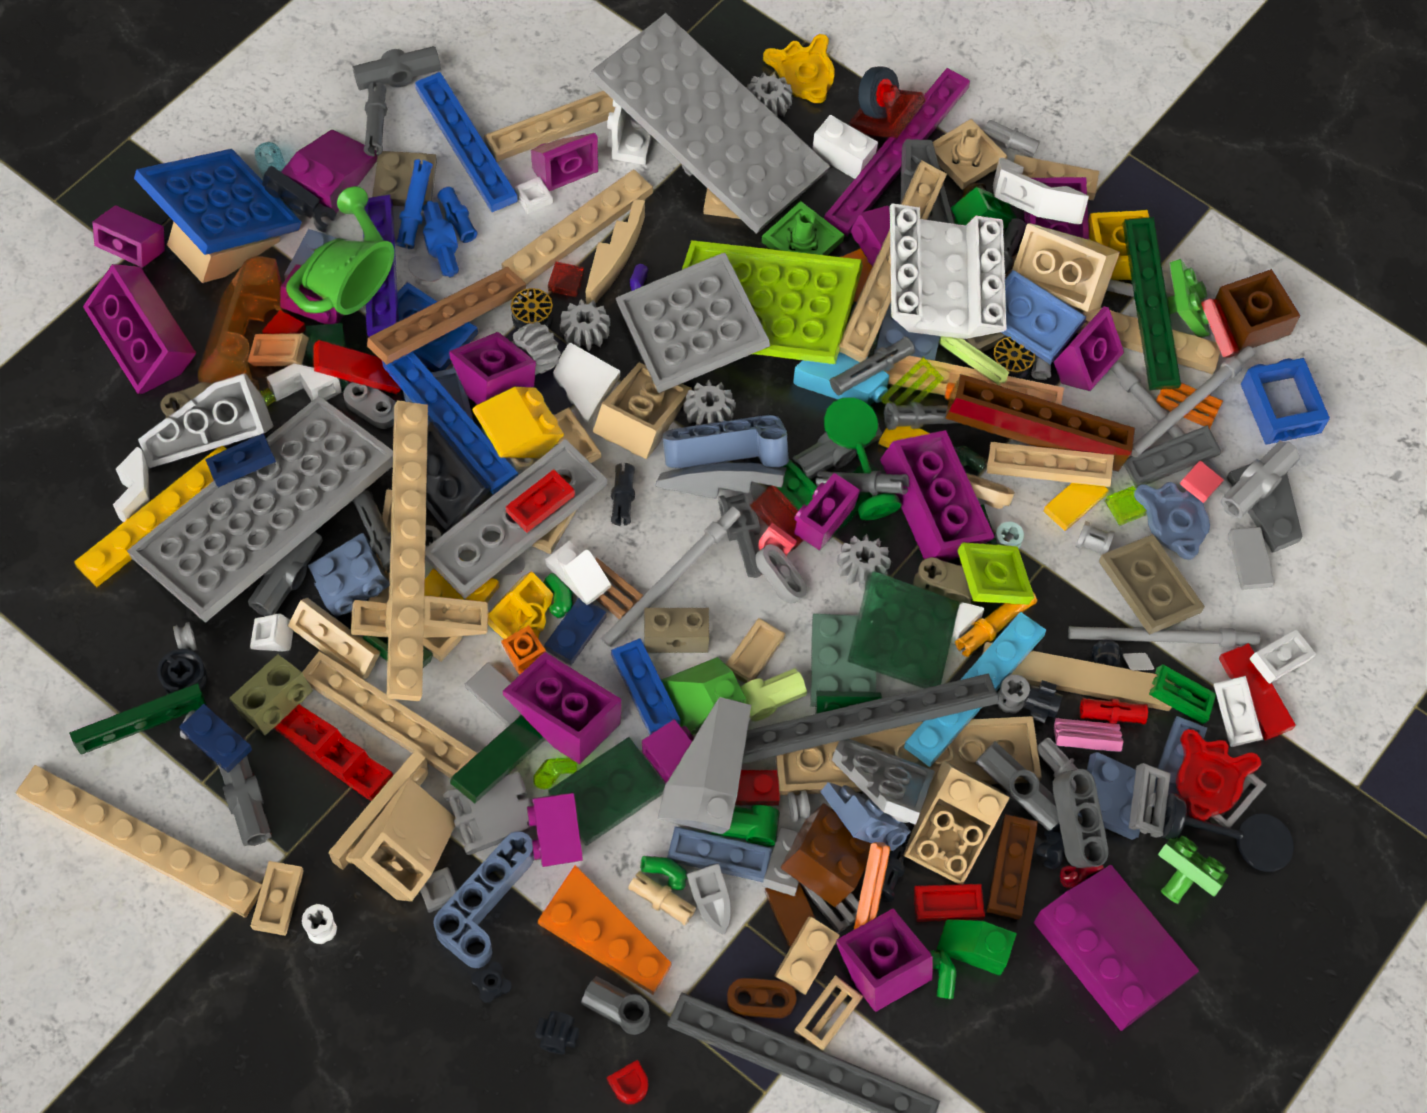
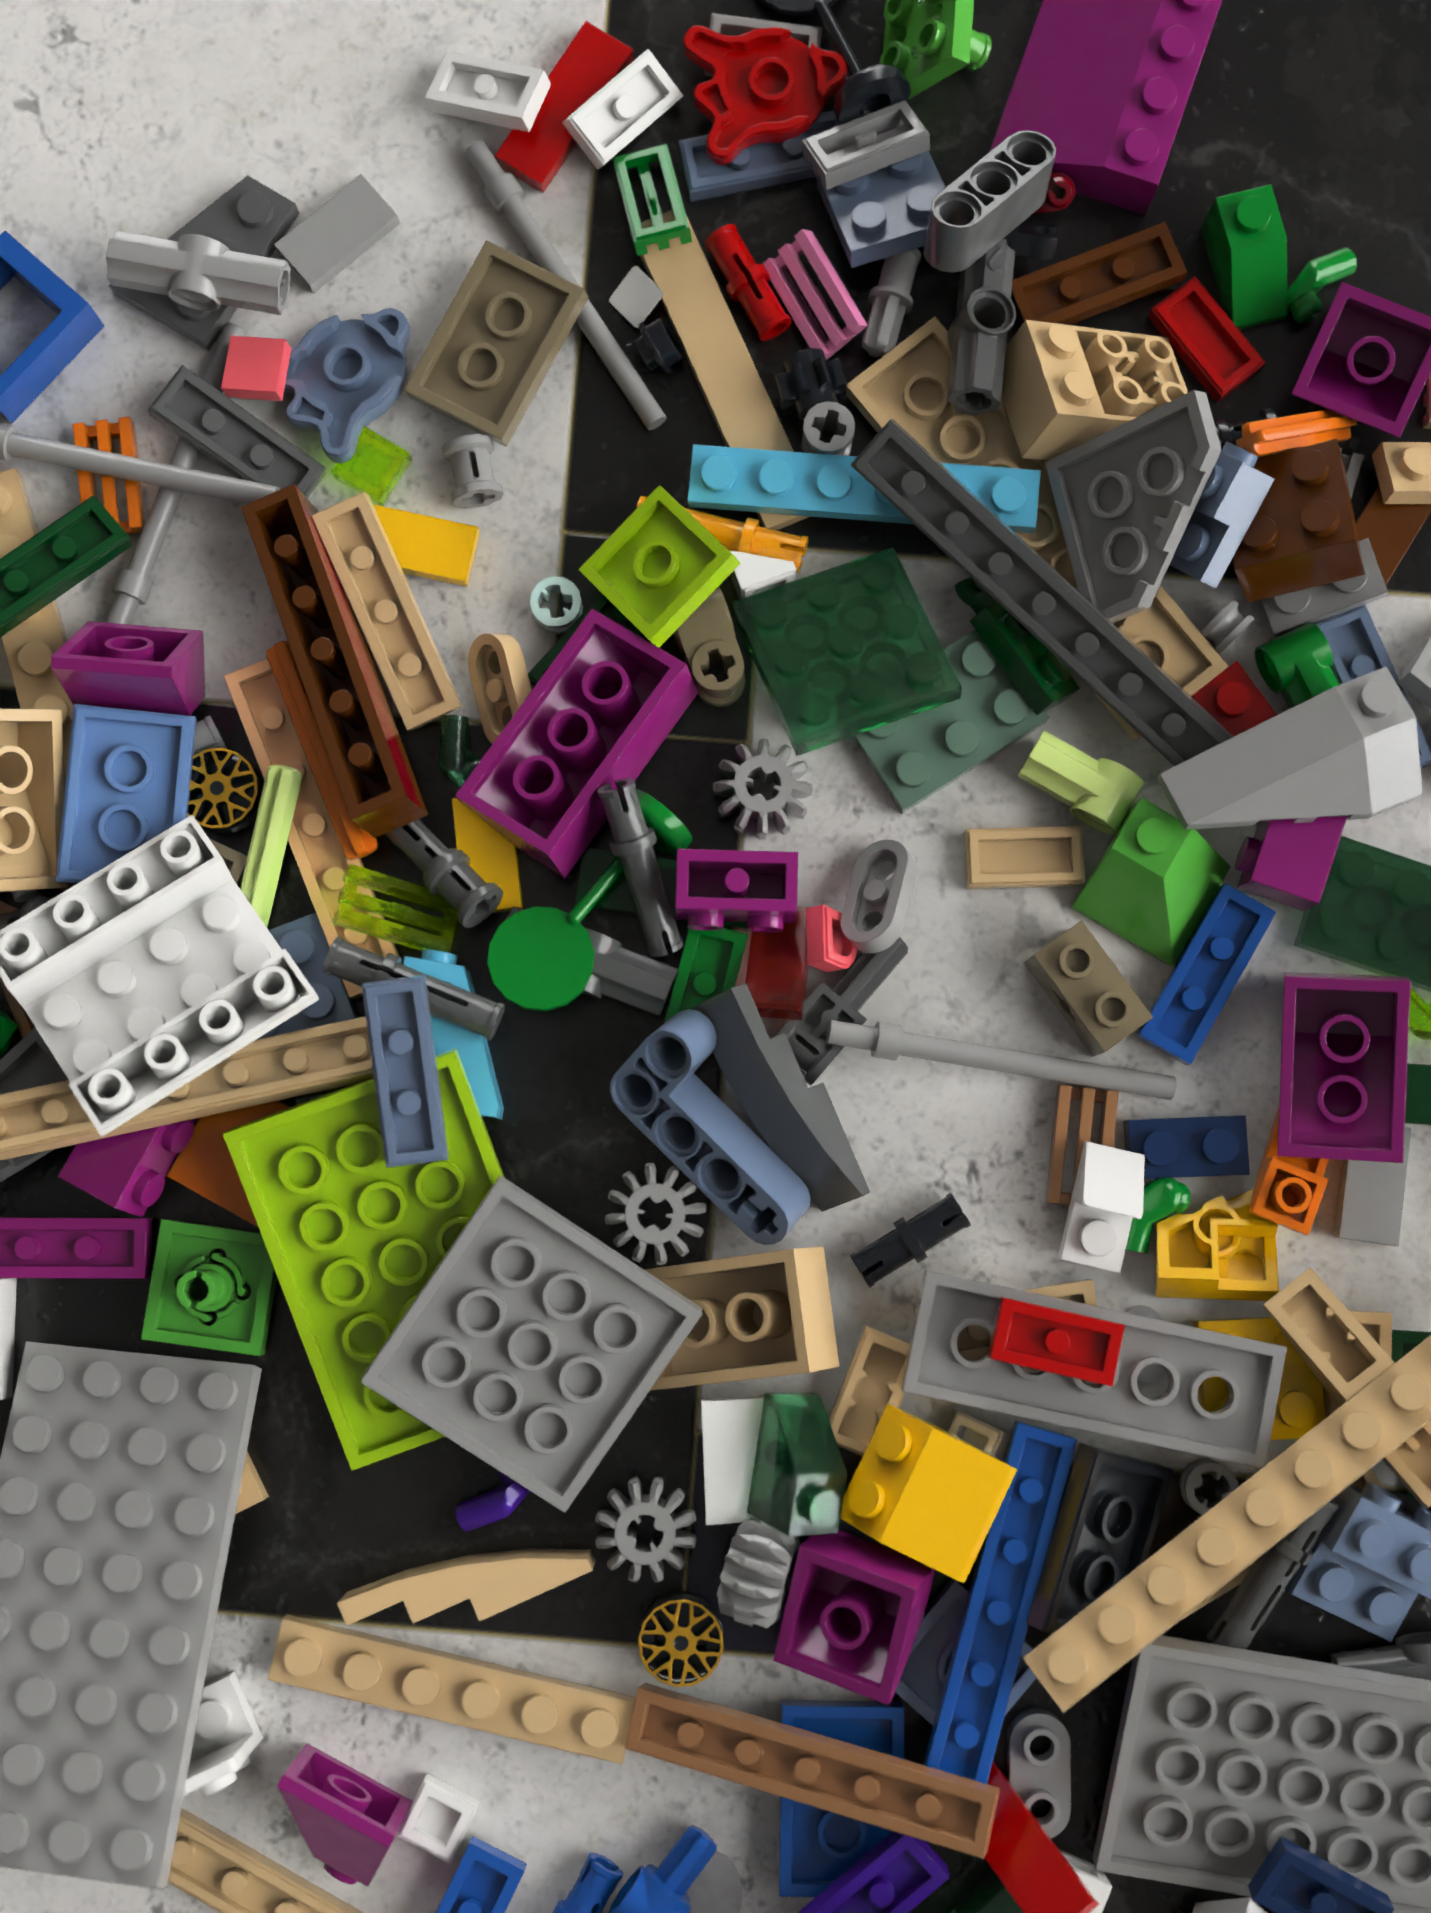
camera: 120 degrees left, 20 degrees up
clear red tile [548,261,584,297] -> none
none -> sand blue tile [362,975,449,1168]
none -> clear green slope [747,1393,847,1536]

